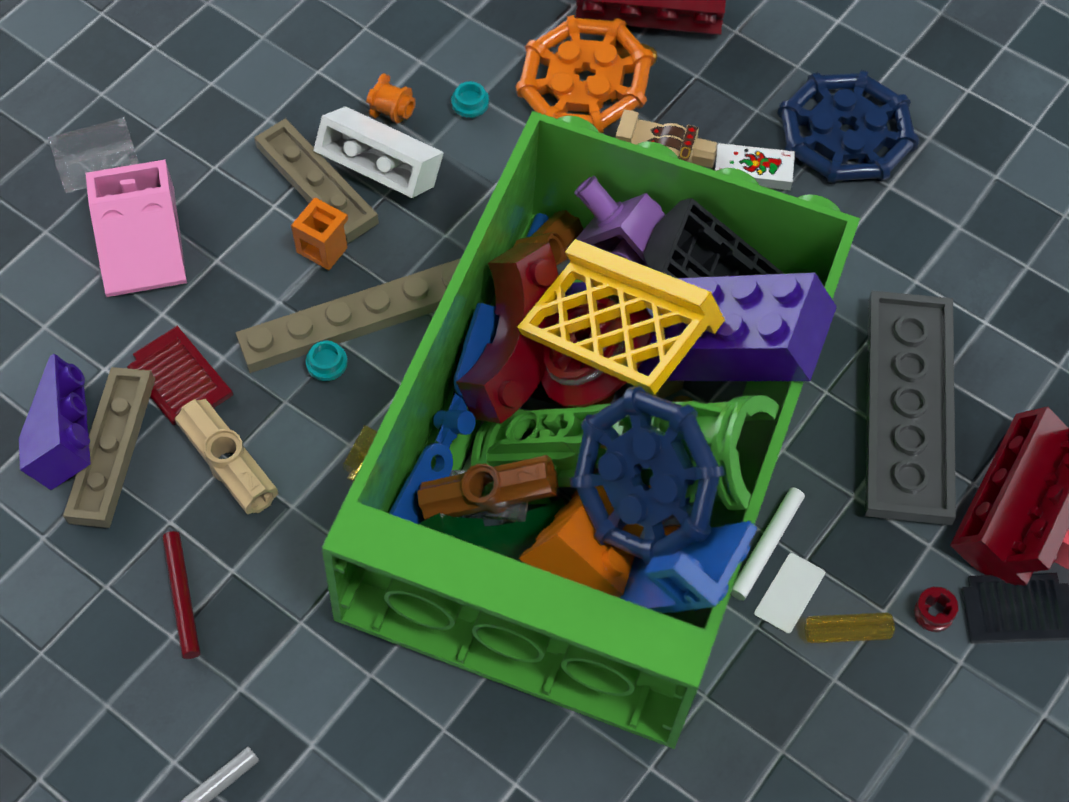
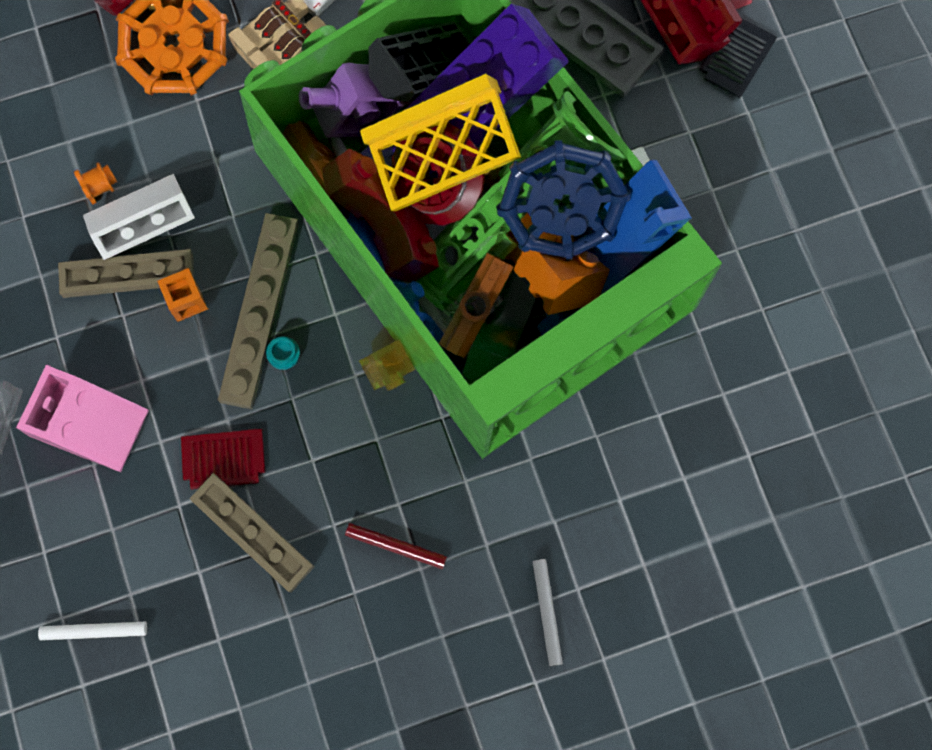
camera: 55 degrees left, 15 degrees up
dark purple slope [19,354,91,490] -> none
tan piece [175,398,278,515] -> none
teal plate [451,81,489,118] -> none
clear yellow axle [804,612,895,643] -> none
dark red bush [914,586,958,632] -> none

